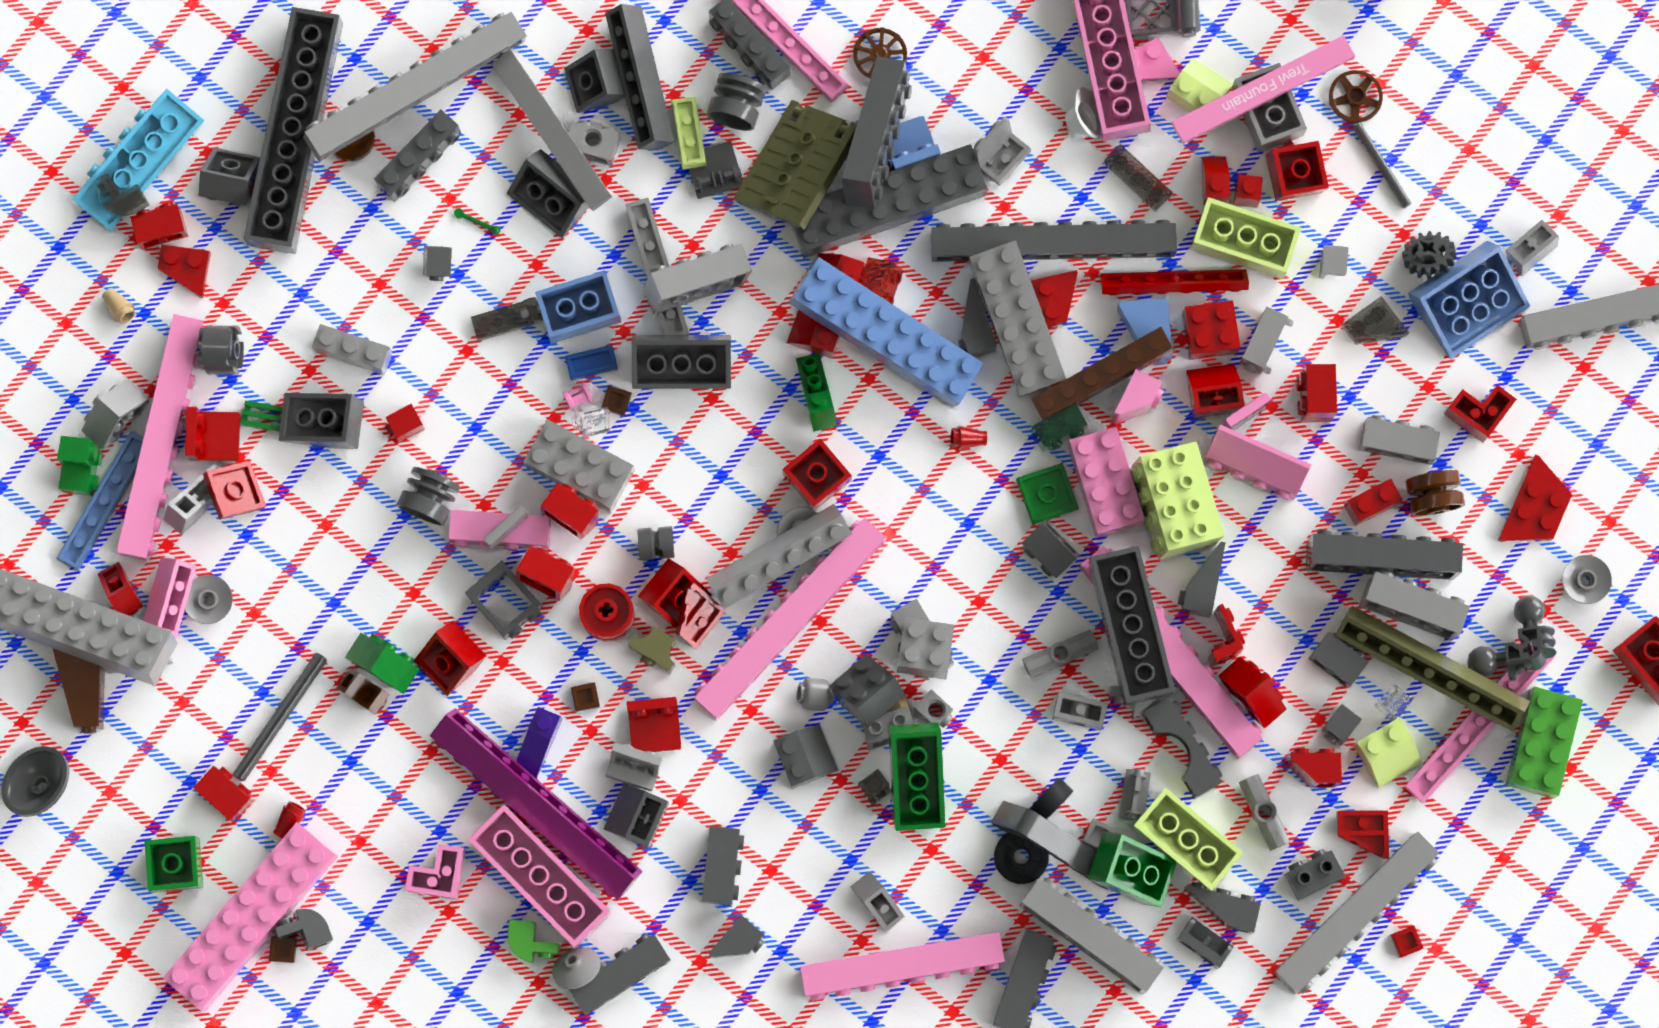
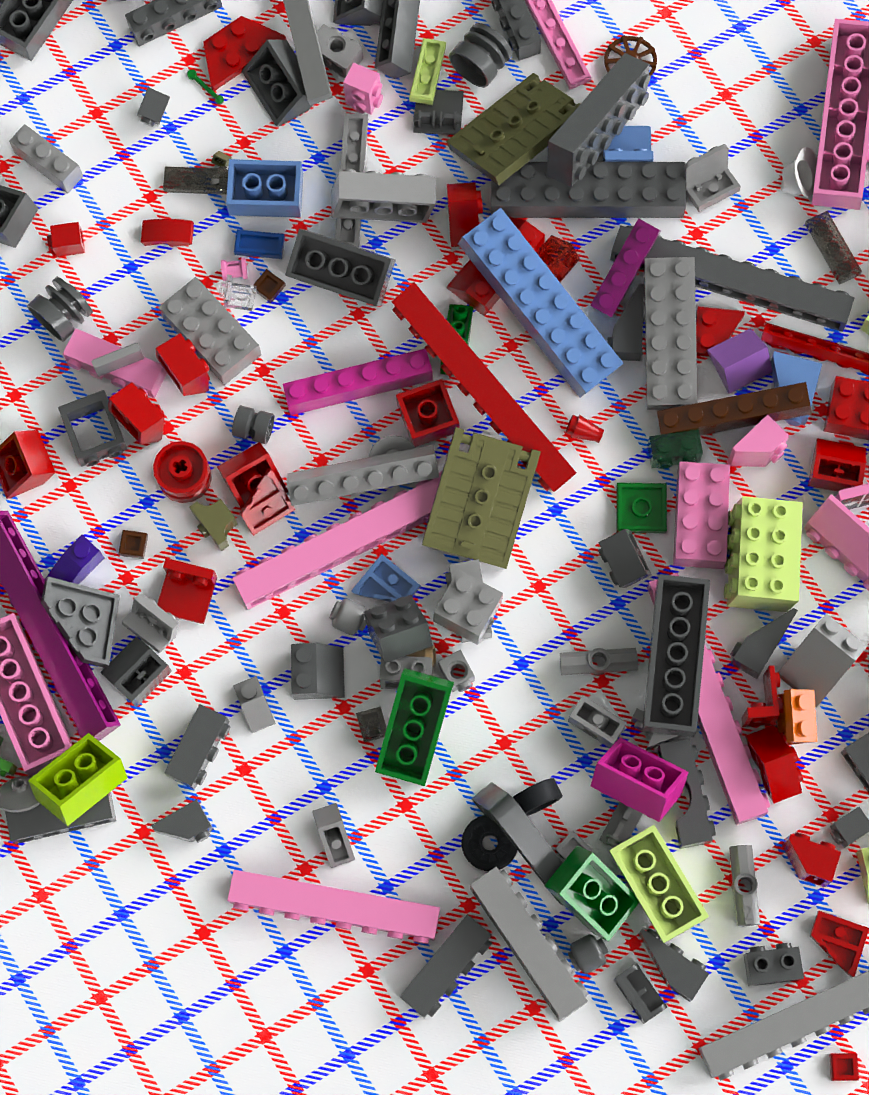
camera: 25 degrees right, 5 degrees down
none -> lime brick [28,733,128,826]
none -> plate [41,577,120,668]
none -> red slope [141,219,194,247]
none -> red wing [203,16,287,91]
none -> olive piece [211,151,232,169]
none -> light grey slope [233,676,276,733]
none -> dark pink brick [282,349,433,416]
none -> bright pink brick [343,63,383,115]
none -> medium blue wing [351,554,421,602]
none -> red brick [391,282,577,492]
none -> olive door [421,427,541,569]
none -> red brick [447,182,483,247]
none -> dark grey head [568,934,609,974]
none -> magenta brick [590,218,661,318]
none -> dark pink brick [590,737,689,822]
none -> medium lavender slope [707,328,772,394]
none -> bracket [777,689,818,745]
none -> light grey slope [778,613,867,708]

